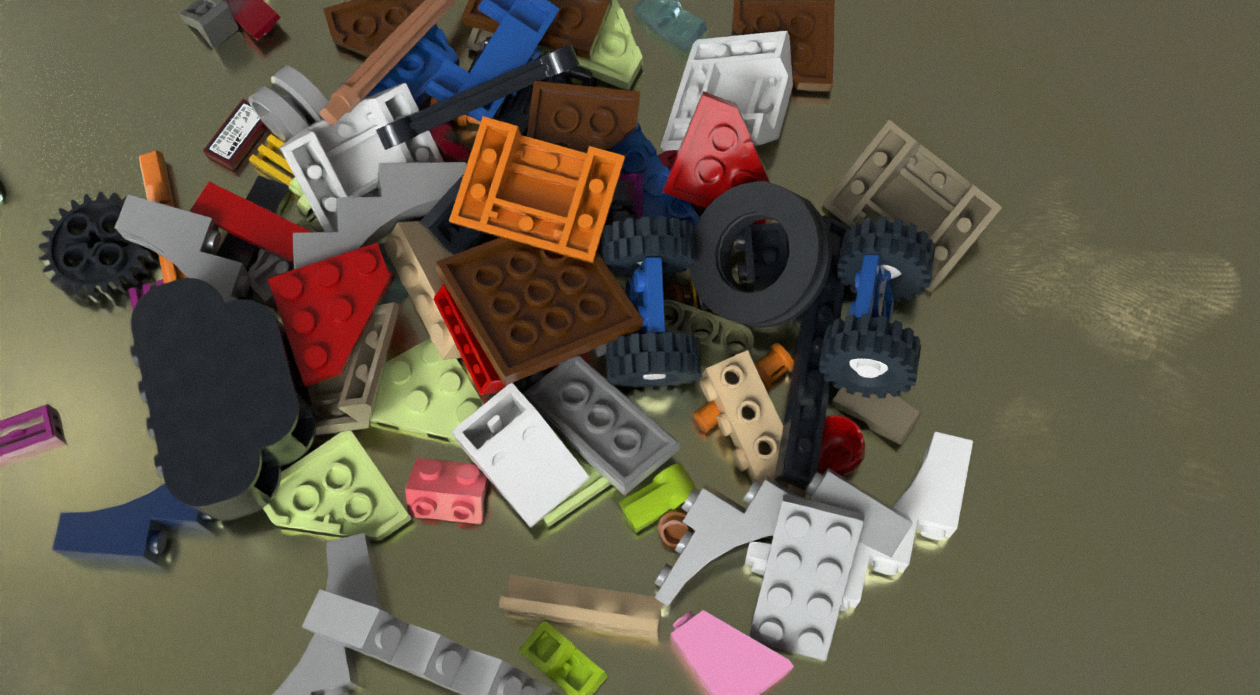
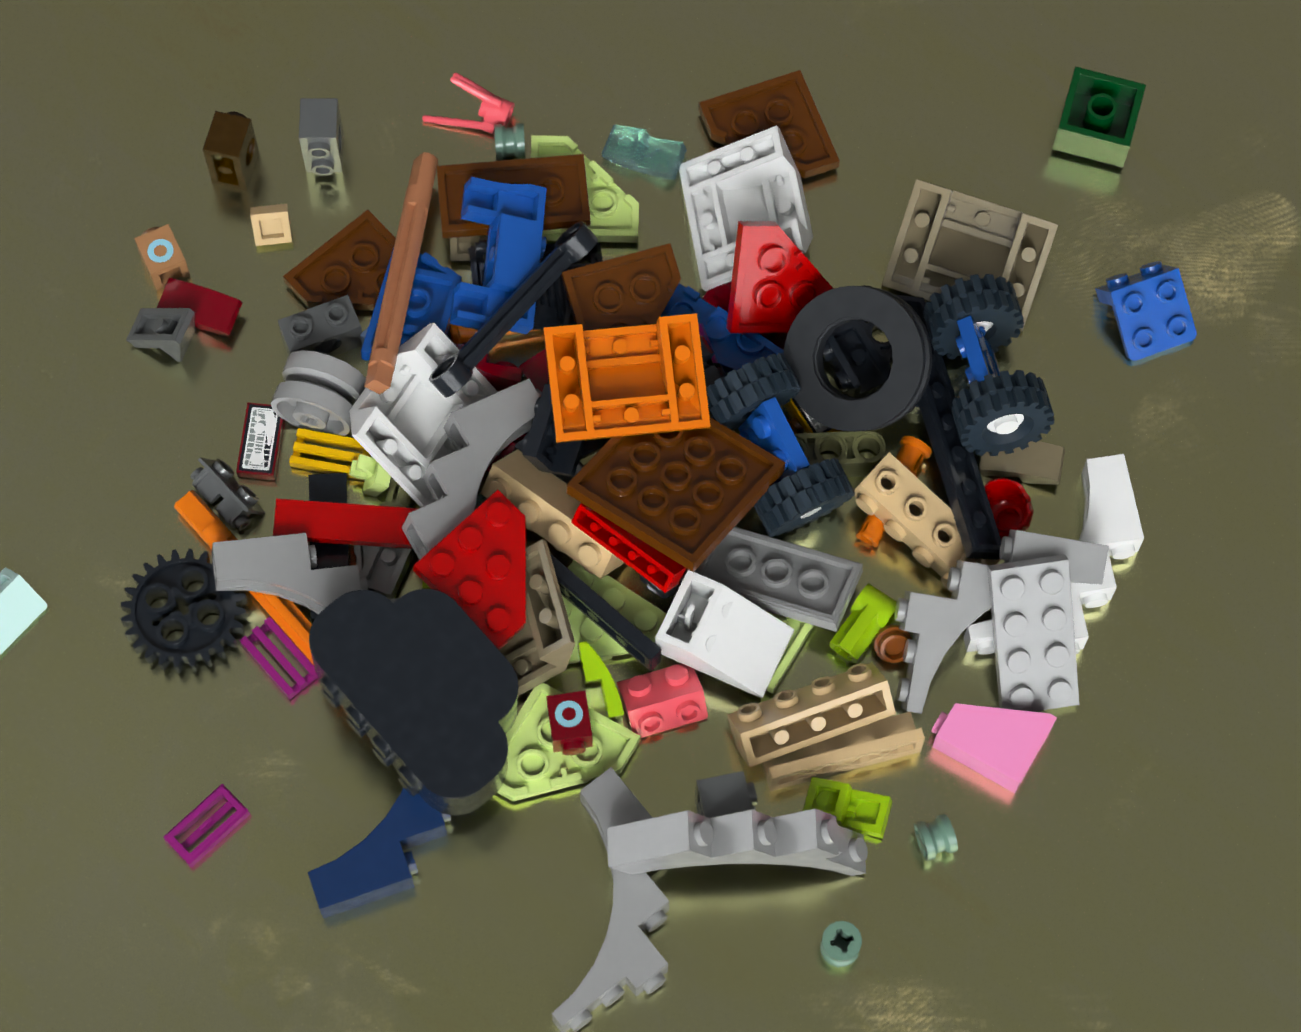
camera: 30 degrees left, 0 degrees up
none -> dark grey hinge [190,457,265,531]
none -> dark grey brick [277,295,362,356]
none -> dark red brick [546,690,593,755]
none -> black tile [550,553,661,671]
none -> lime slope [577,642,624,719]
none -> dark grey brick [695,771,758,818]
none -> tan brick [727,662,896,768]
none -> dark green brick [1052,66,1146,167]
none -> blue bracket [1095,261,1197,361]

